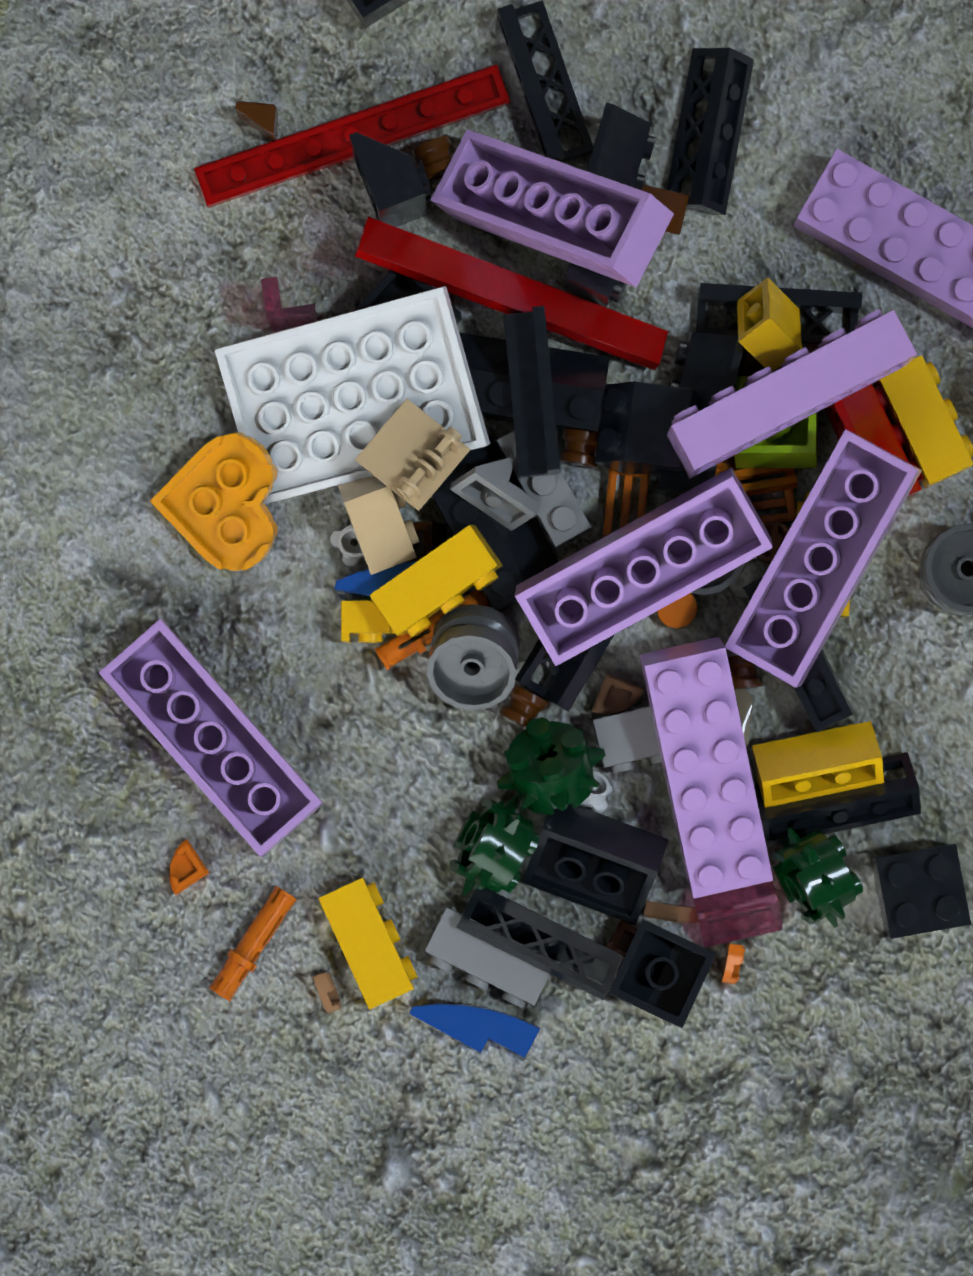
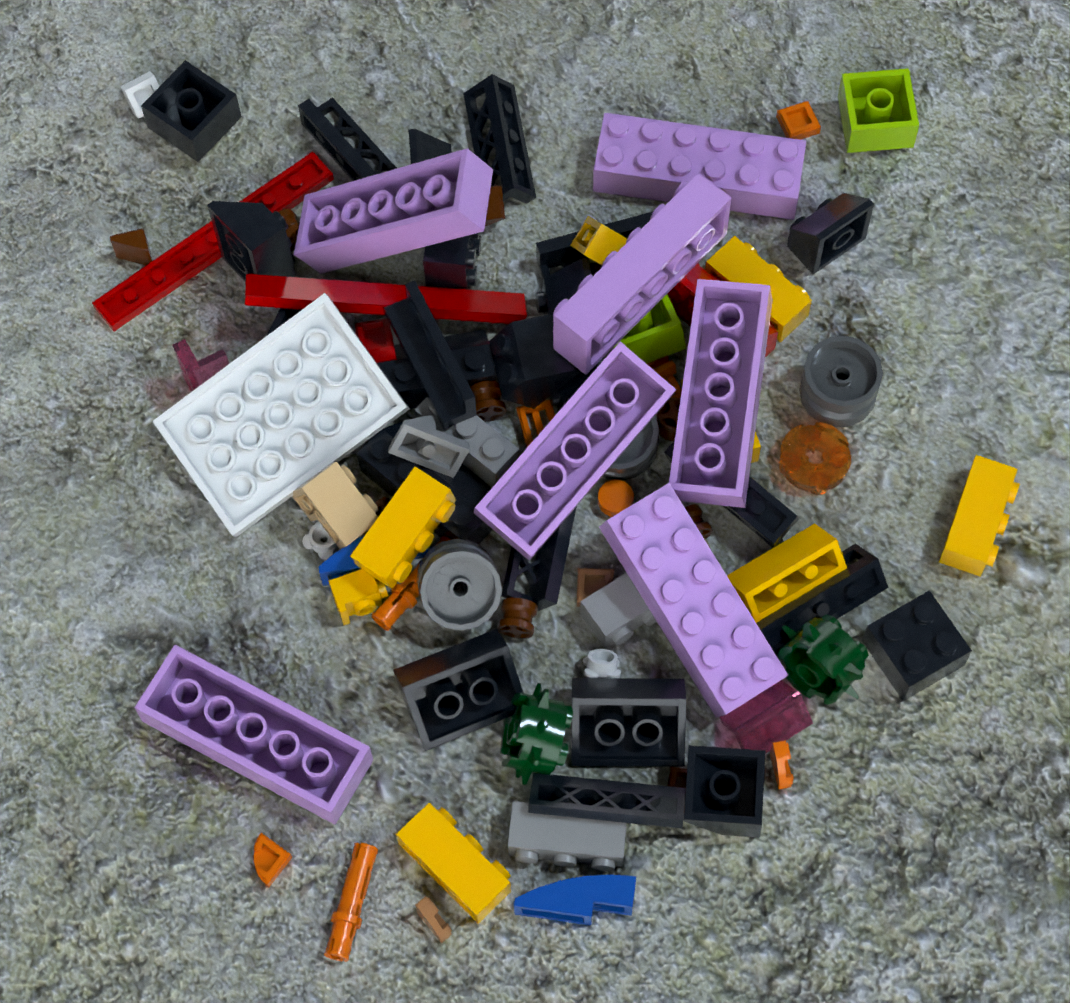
camera: 20 degrees left, 20 degrees down
light orange plate [150,432,278,571] -> none
tan hinge [355,399,471,512] -> none
dark green brick [496,717,606,815] -> none
medium nougat tile [644,901,701,924] -> none
none -> red tile [355,318,396,363]
none -> black slope [393,629,524,751]
none -> clear orange plate [779,422,851,495]

